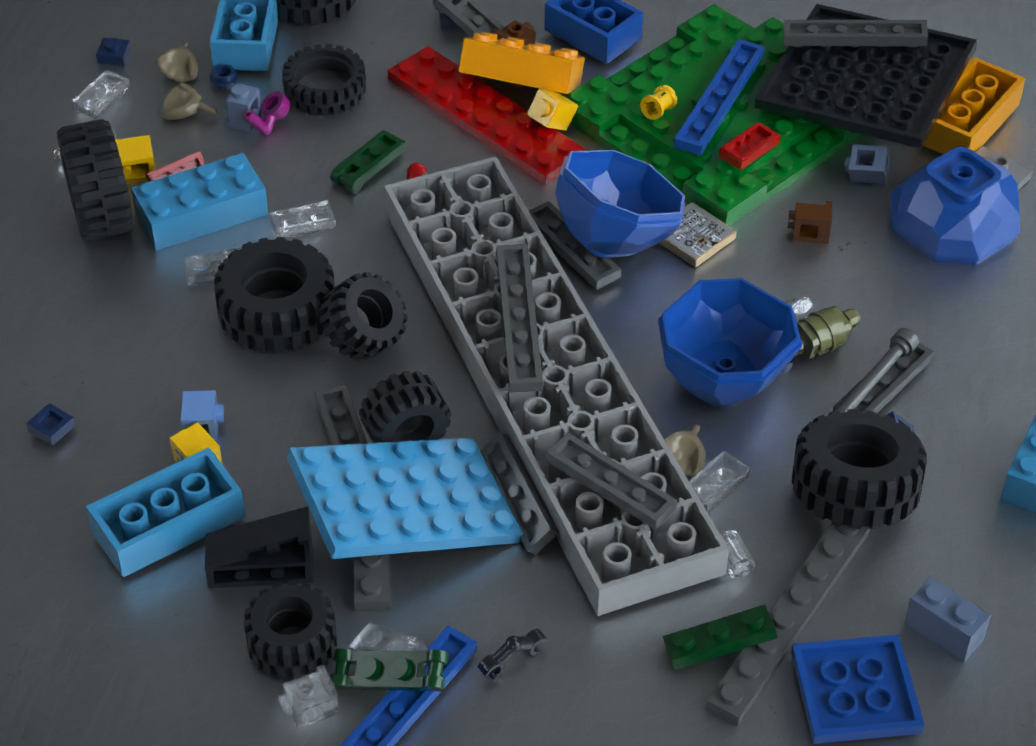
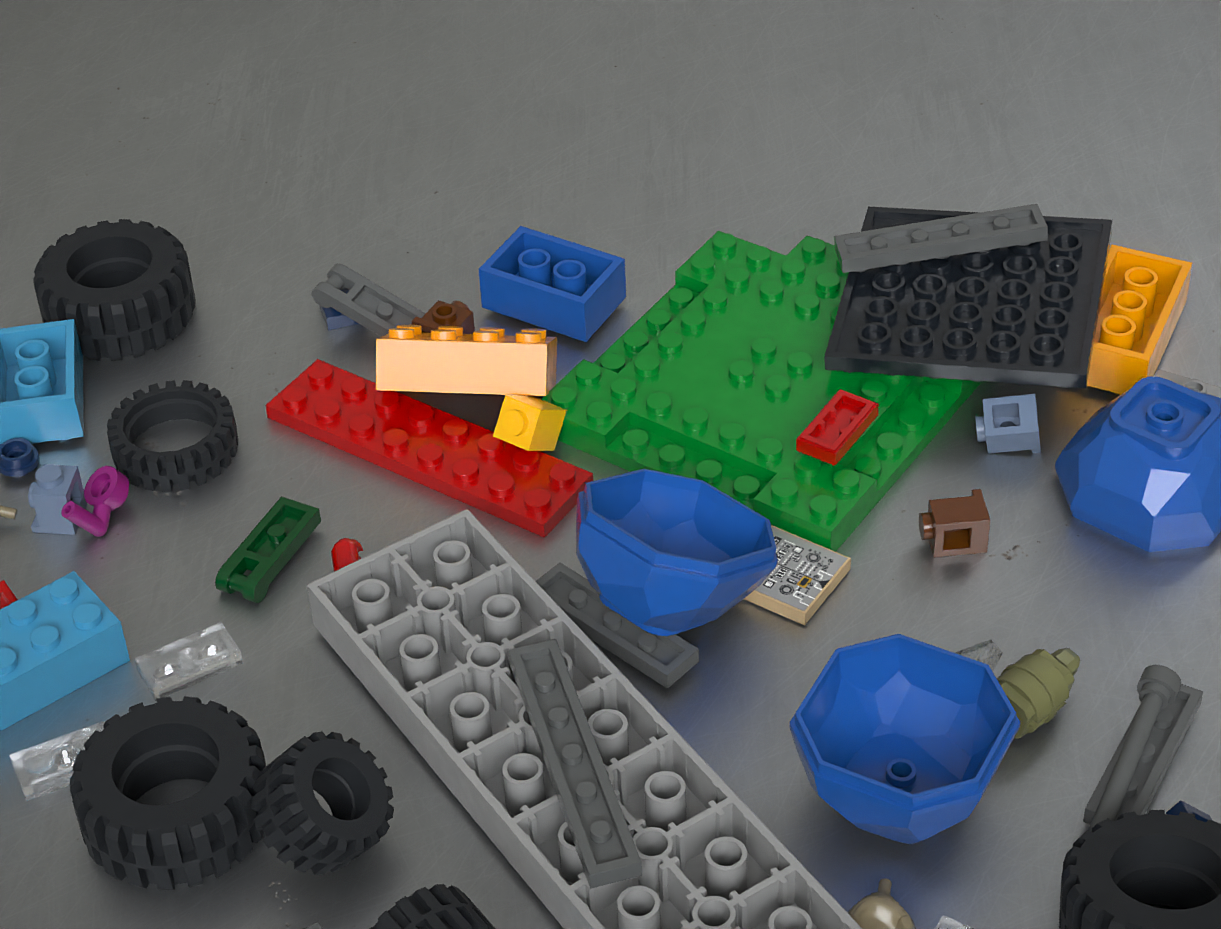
camera: 10 degrees left, 5 degrees down
yellow bush [640,85,677,120] -> none
blue plate [674,39,765,156] -> none

